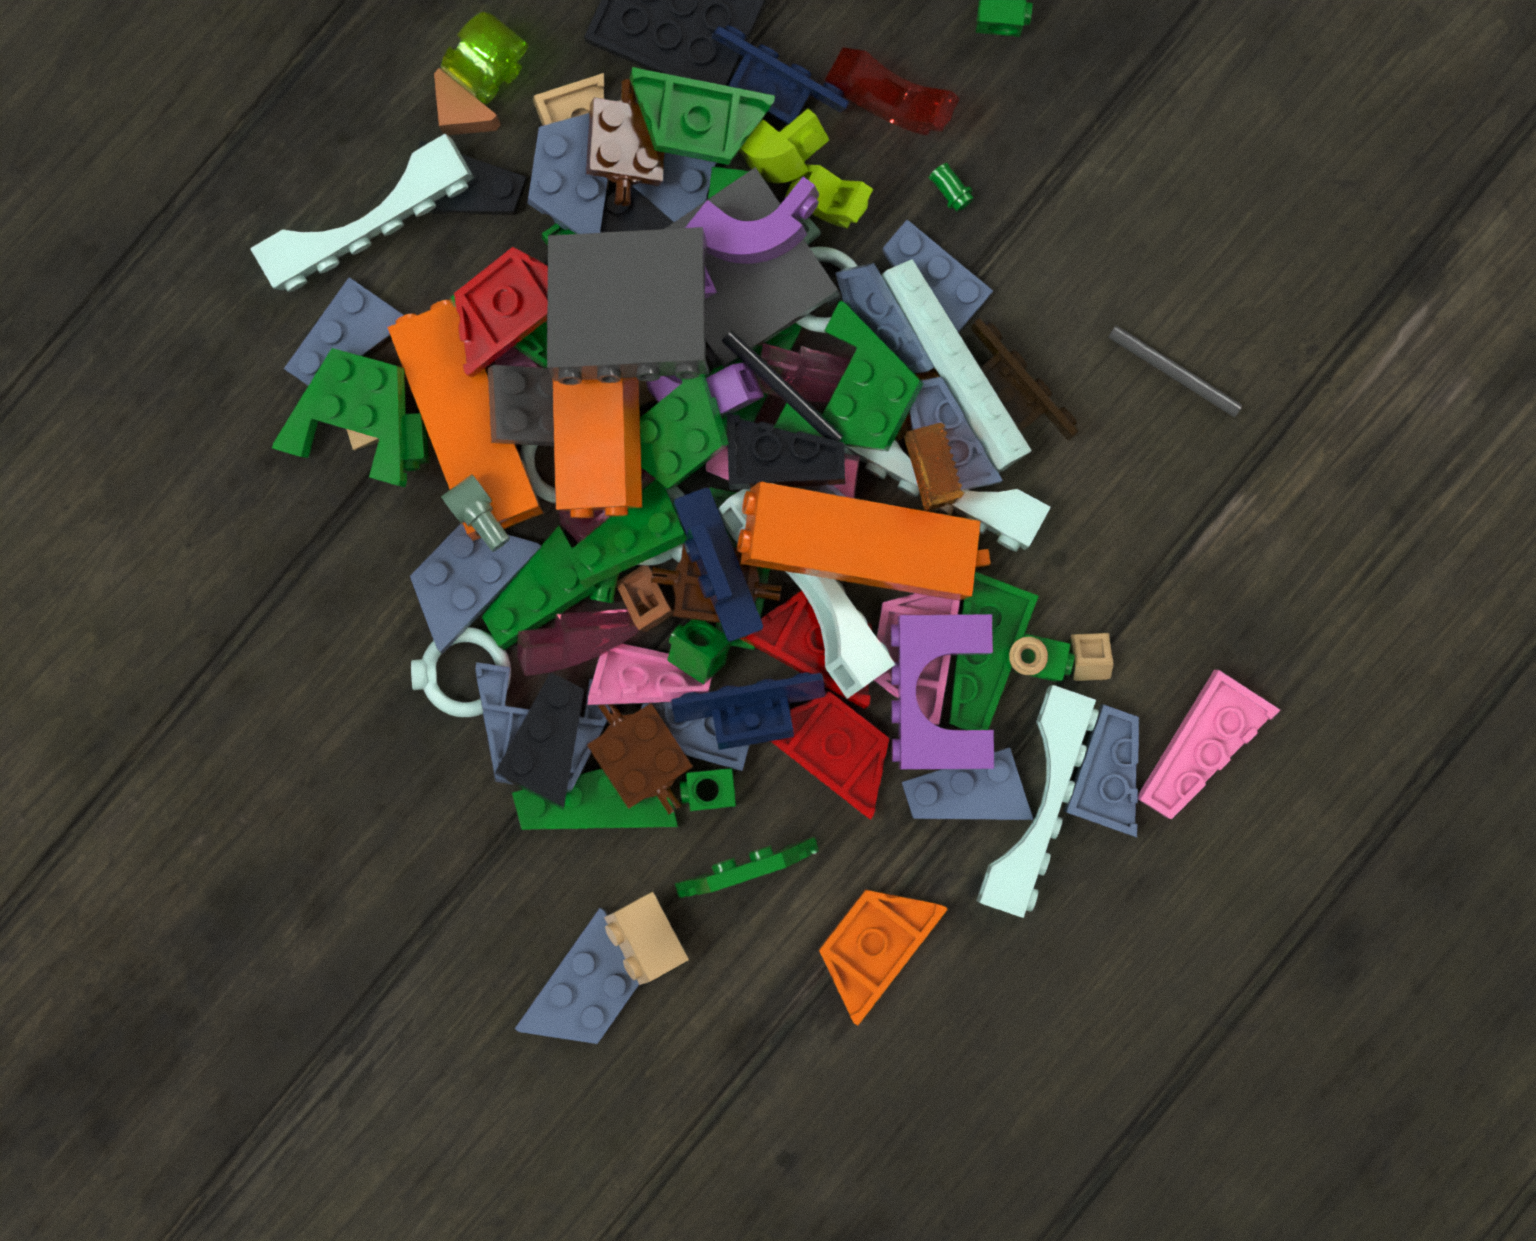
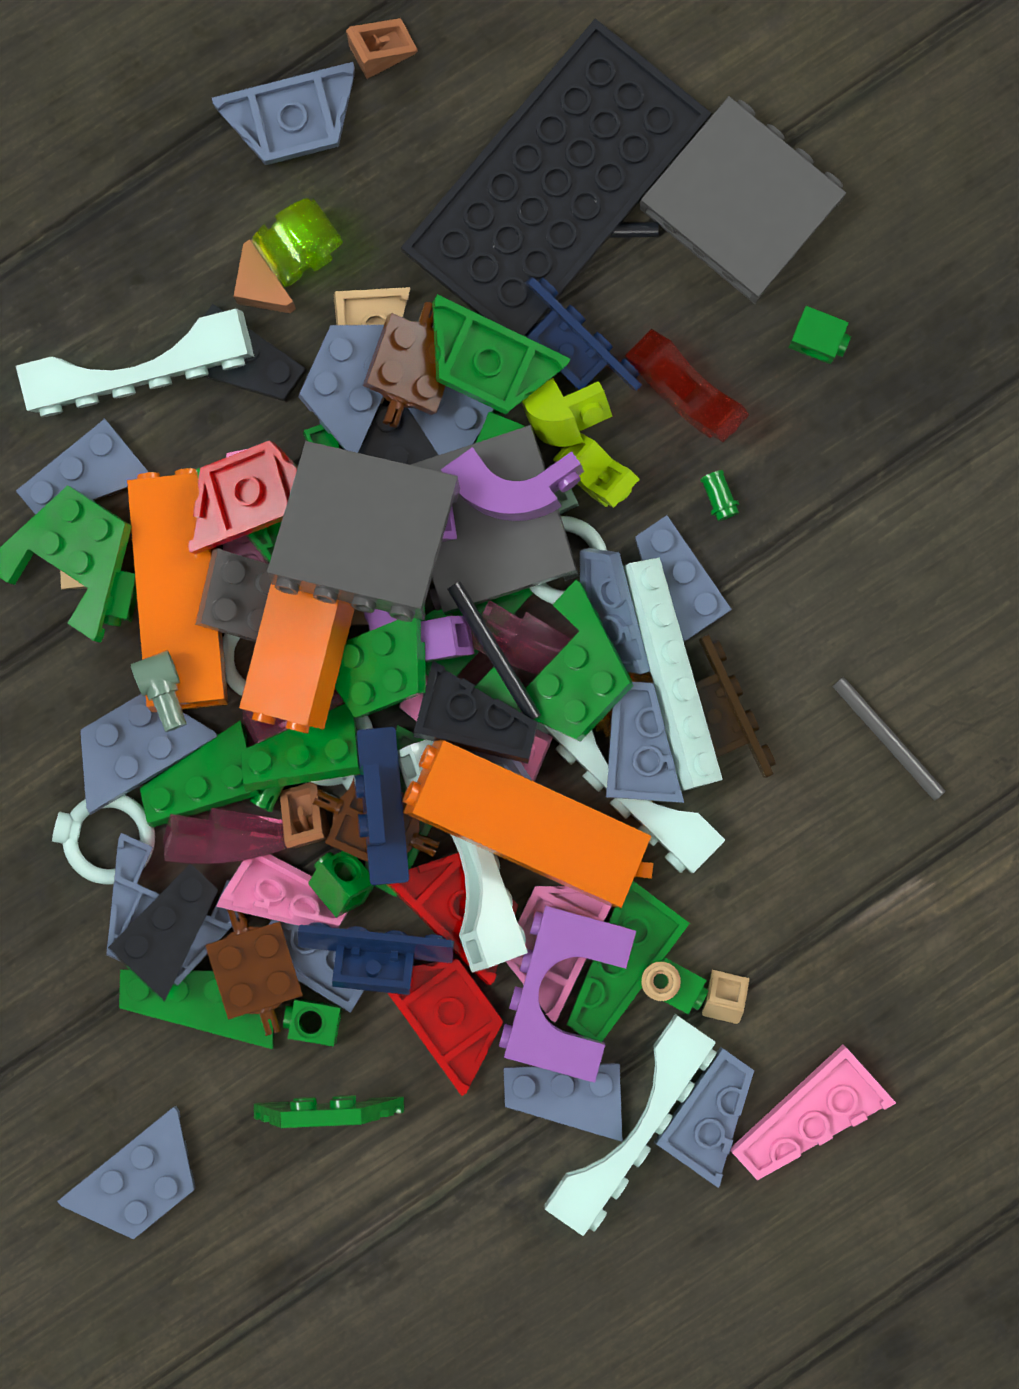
camera: 20 degrees right, 0 degrees up
tan brick [604,892,689,985] -> none
orange wing [819,889,948,1026] -> none
clear orange brick [905,422,965,511] -> none

